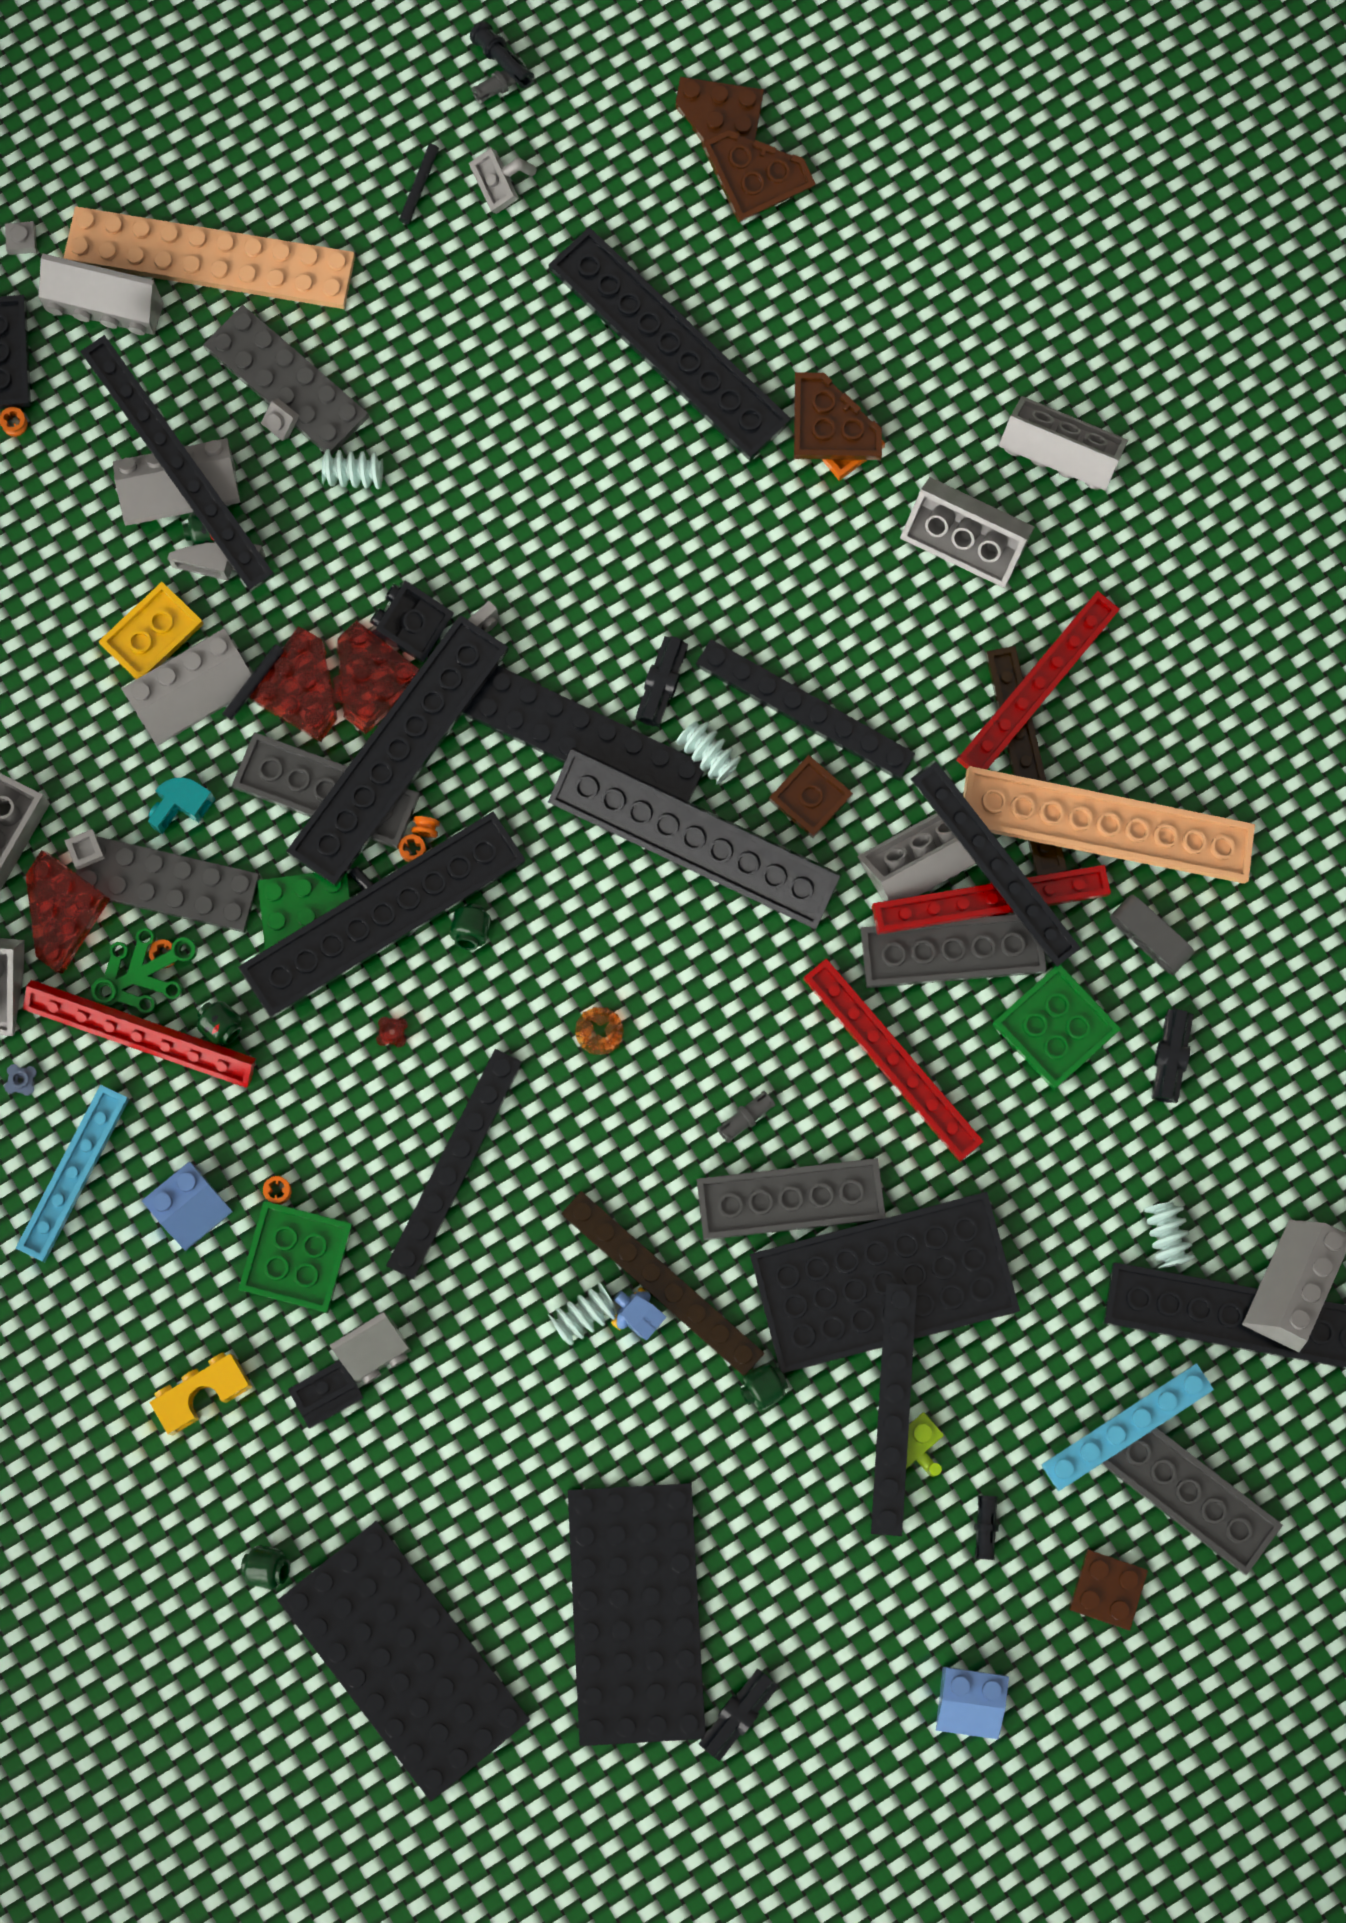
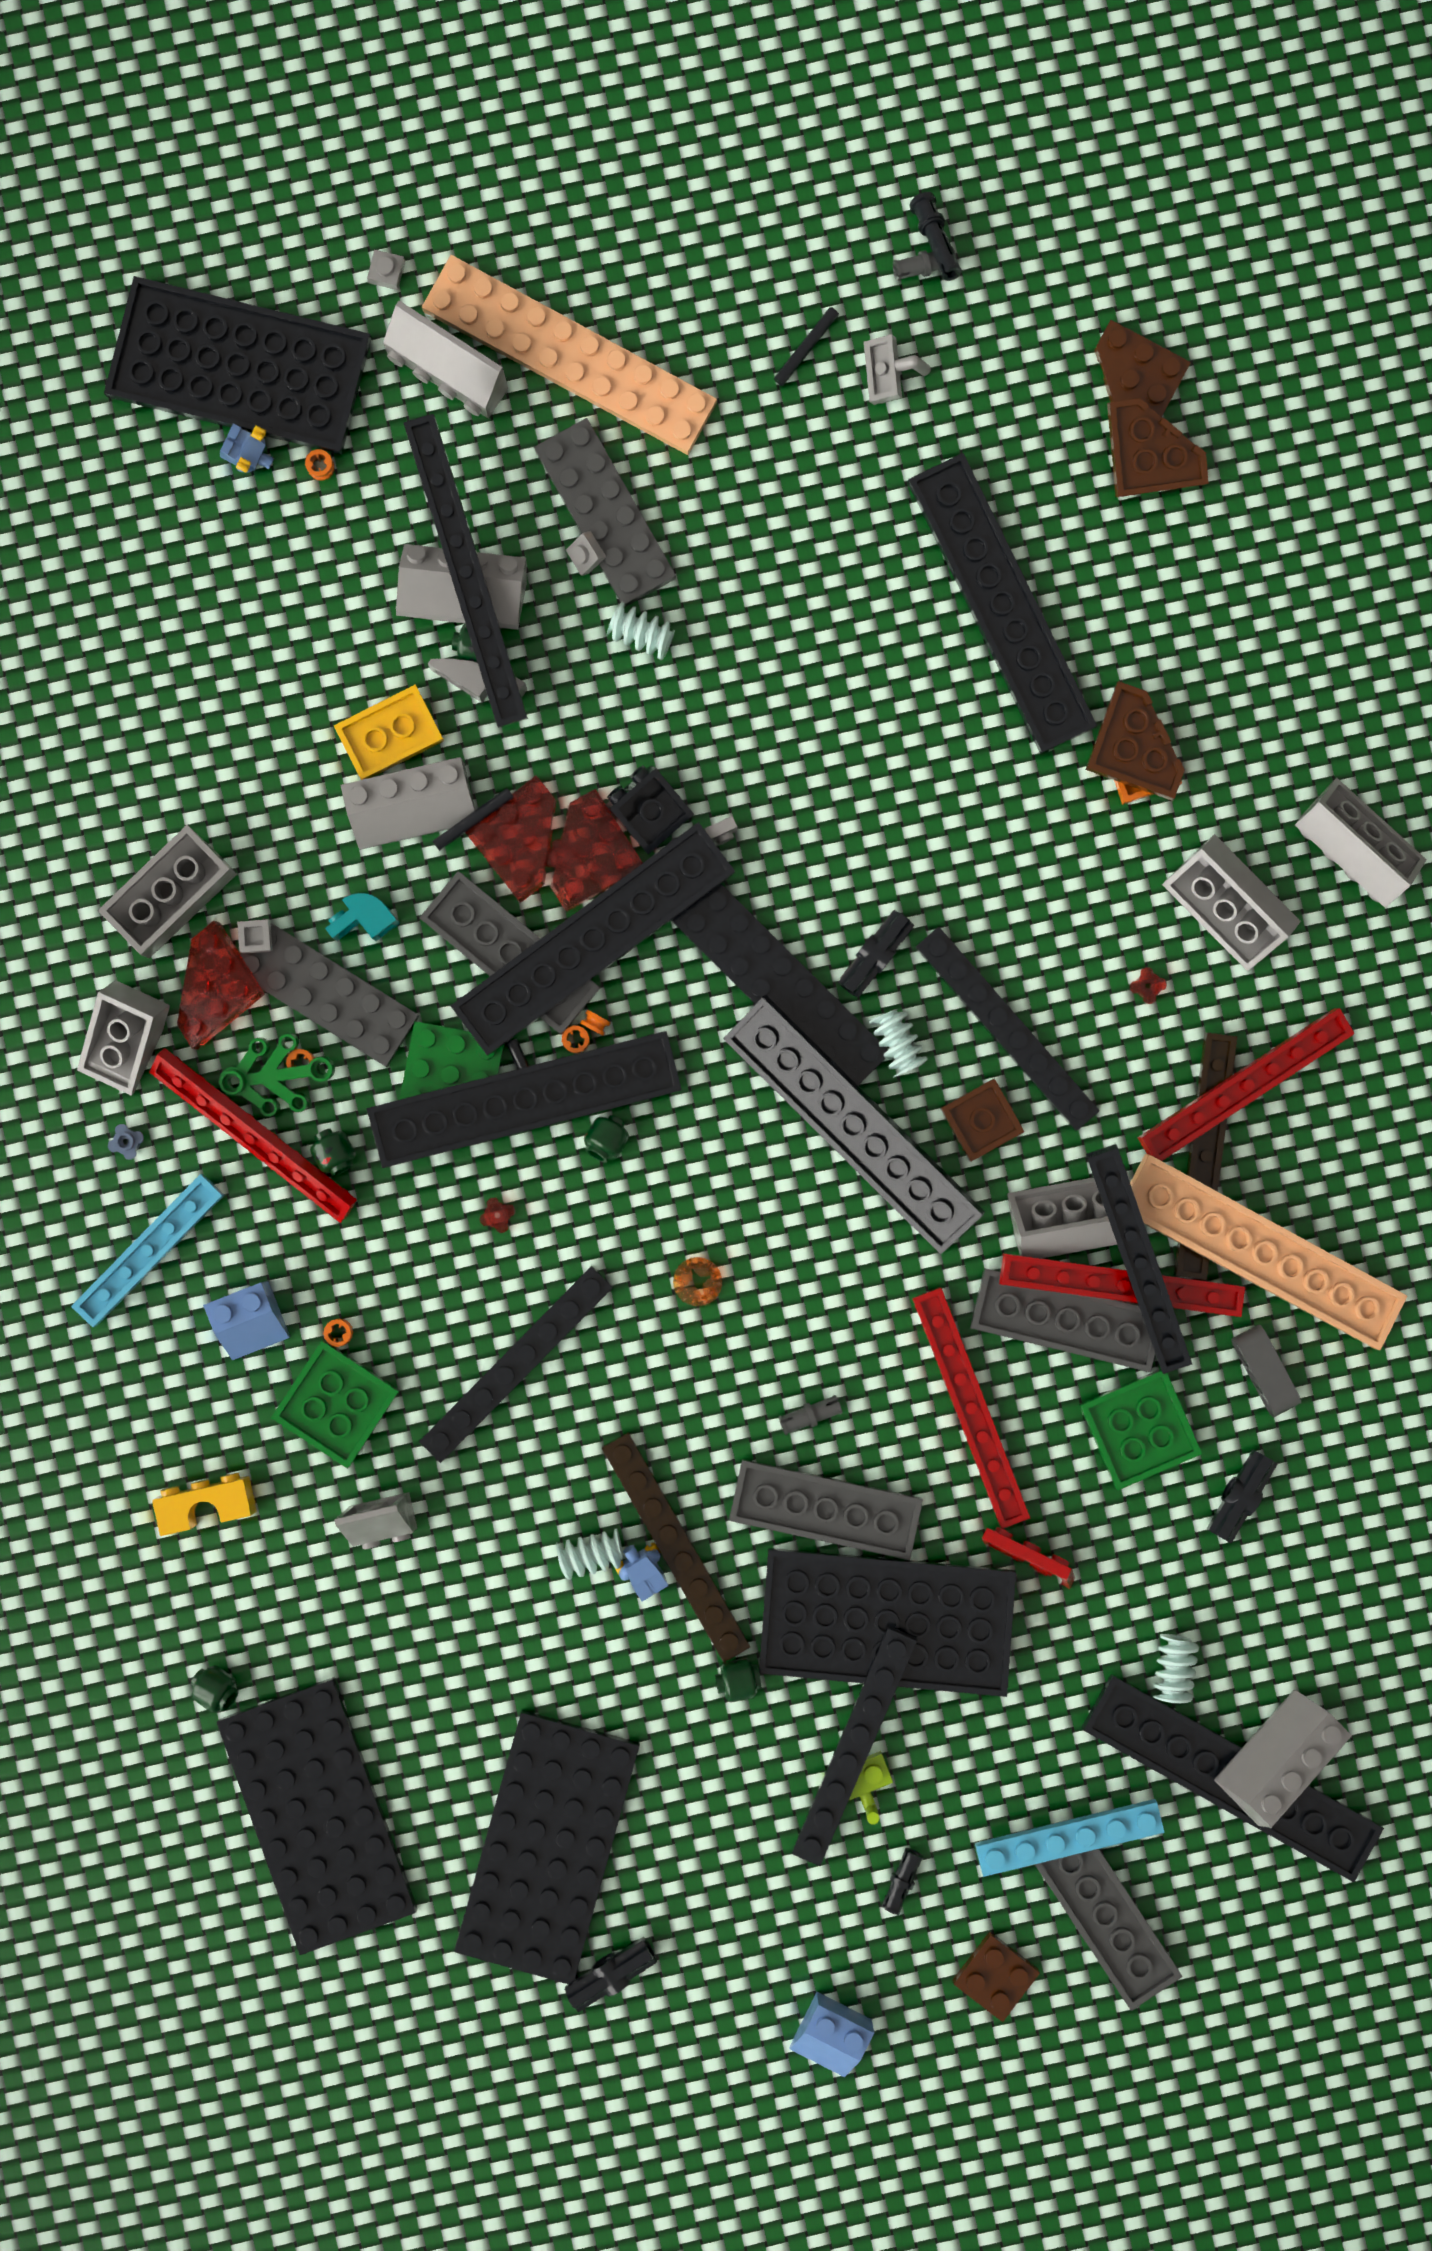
camera: 20 degrees right, 10 degrees up
black plate [288,1360,364,1429] -> none
none -> red wing [982,1527,1075,1589]
none -> clear red plate [1130,968,1167,1004]

